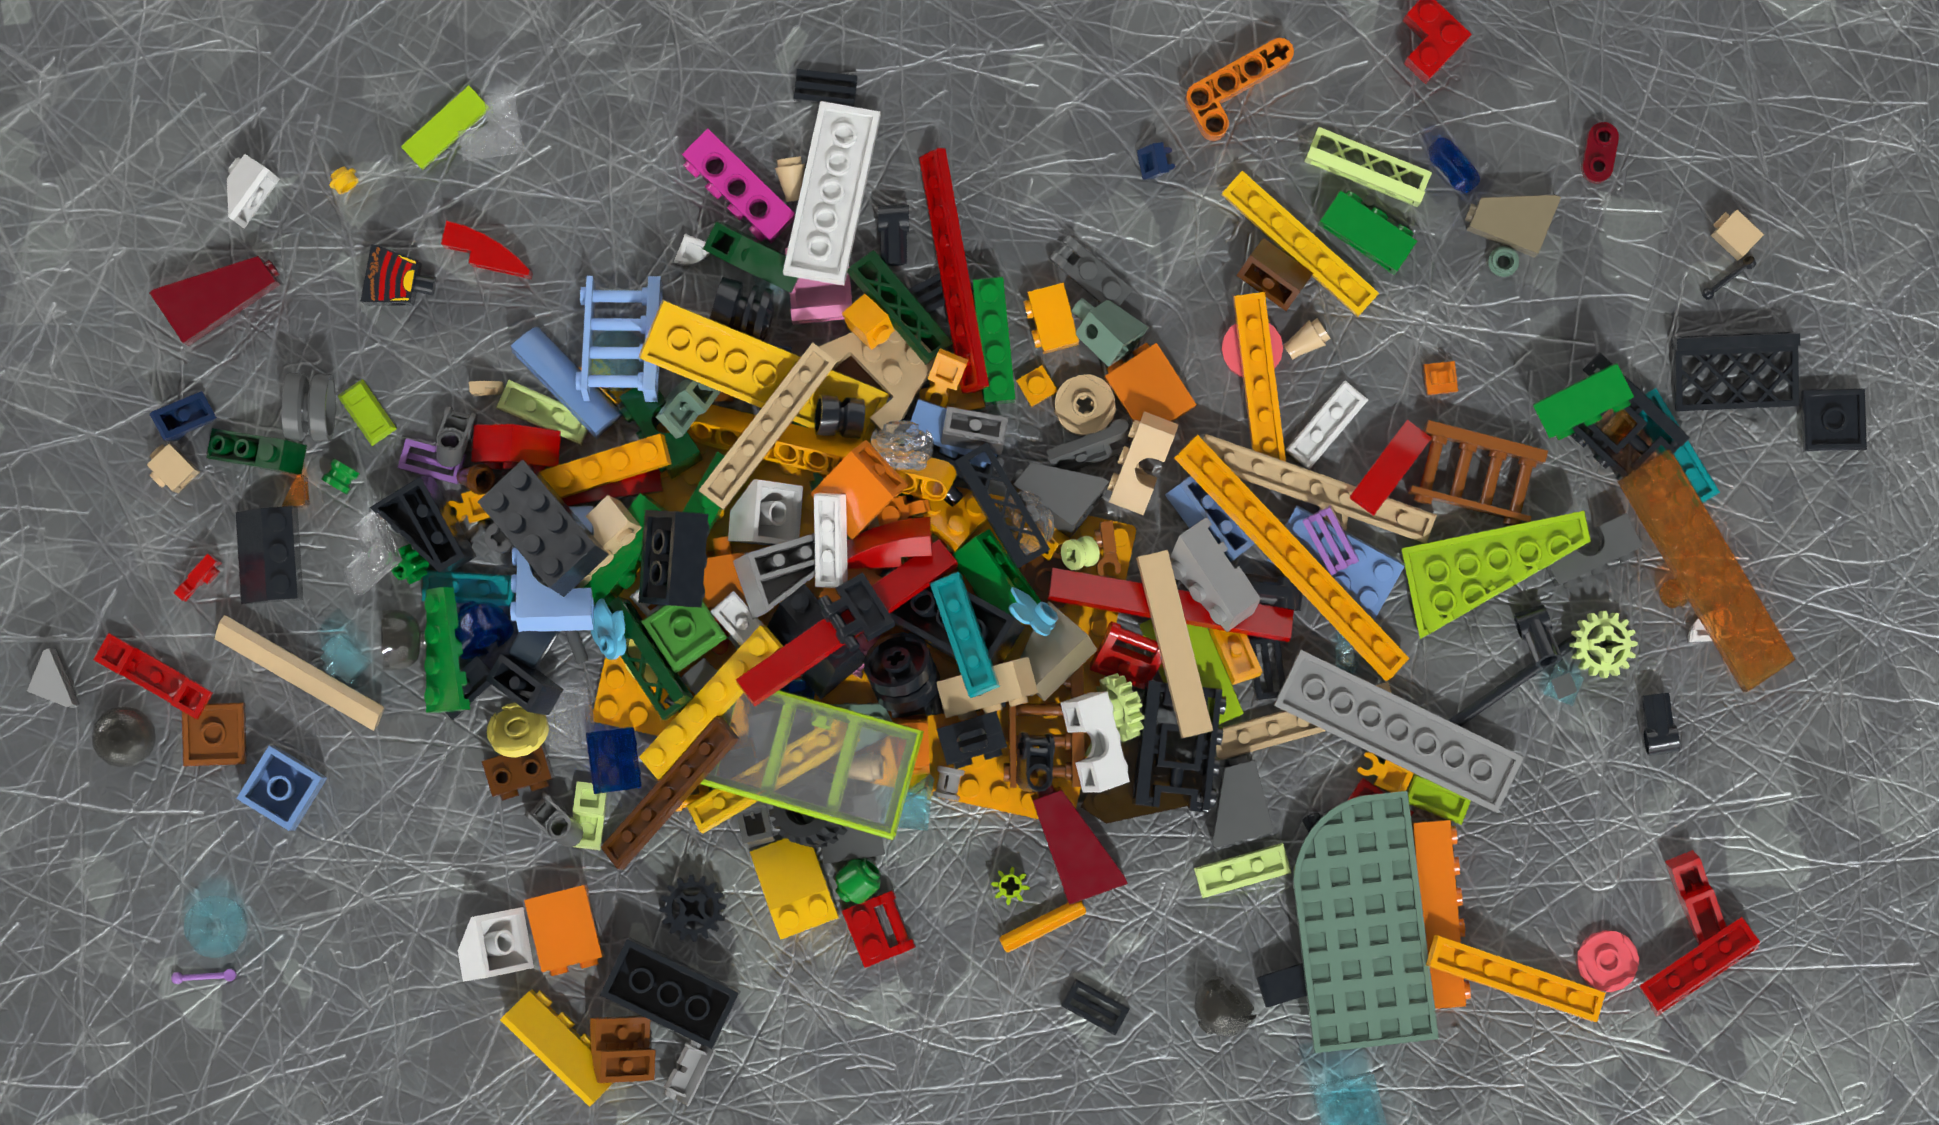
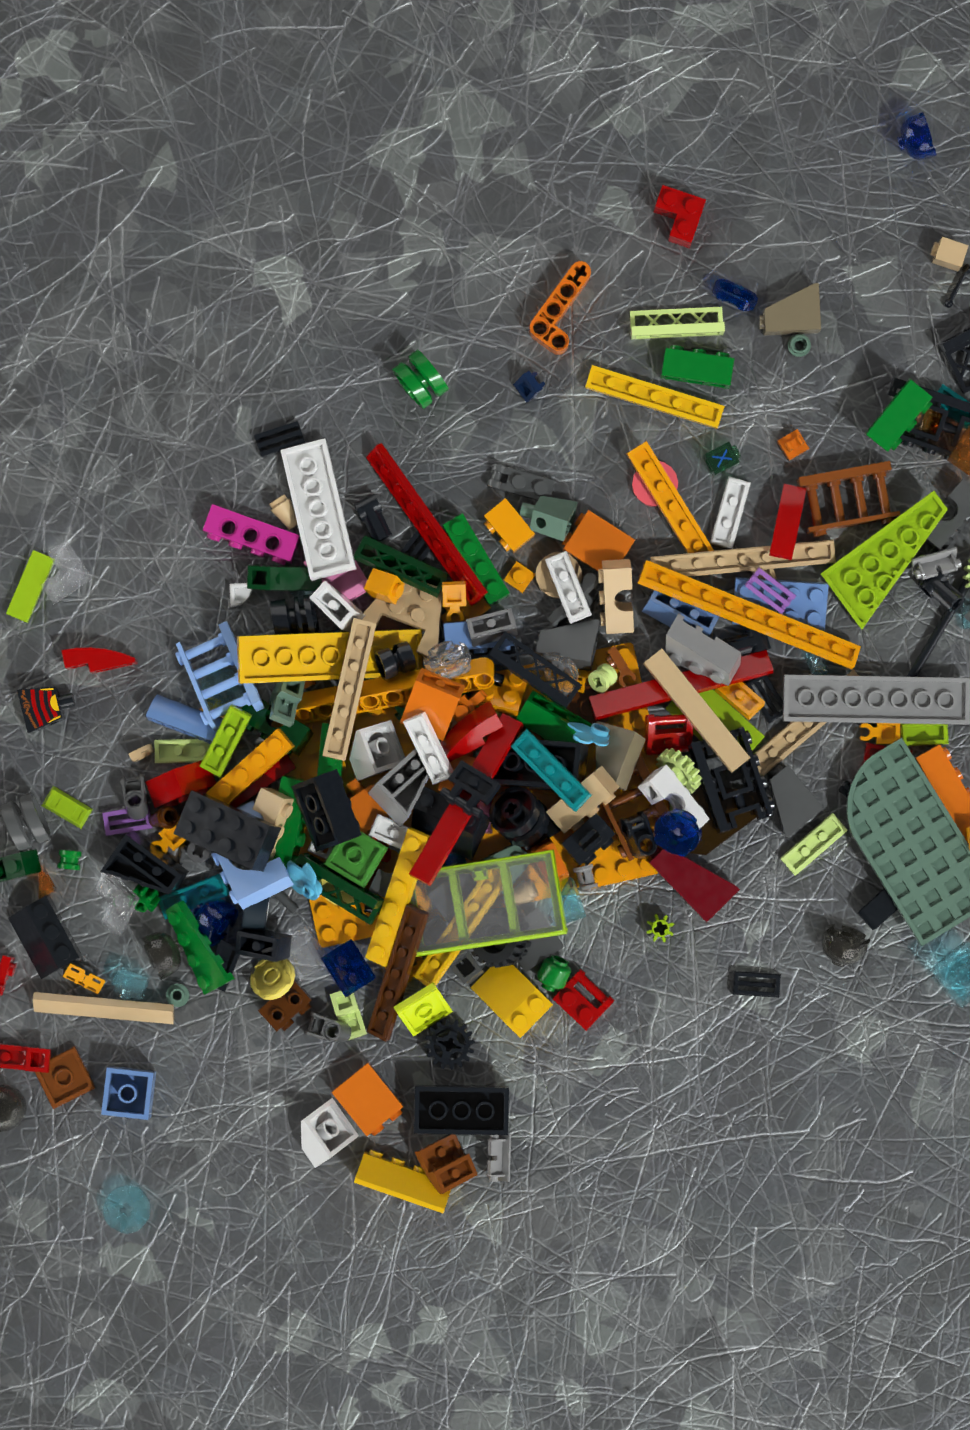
camera: 25 degrees left, 0 degrees up
medium lavender hinge [171,969,237,984] -> none
light orange axle [999,900,1086,952] -> none
reddish brown brick [1236,238,1314,311] -> none
tan cone [1283,318,1331,359] -> none
dark red plate [1581,122,1619,184] -> none
none -> light orange piece [63,963,106,994]
none -> sand green plate [166,984,190,1007]
none -> lime tile [200,704,252,777]
none -> white slope [309,581,365,632]
none -> green wheel [392,349,449,410]
none -> neon yellow tile [394,982,453,1037]
none -> white tile [545,551,592,624]
none -> clear blue plate [654,809,702,857]
none -> clear green brick [703,442,741,478]
none -> clear blue cylinder [897,112,937,160]
none -> light grey hinge [911,547,962,580]

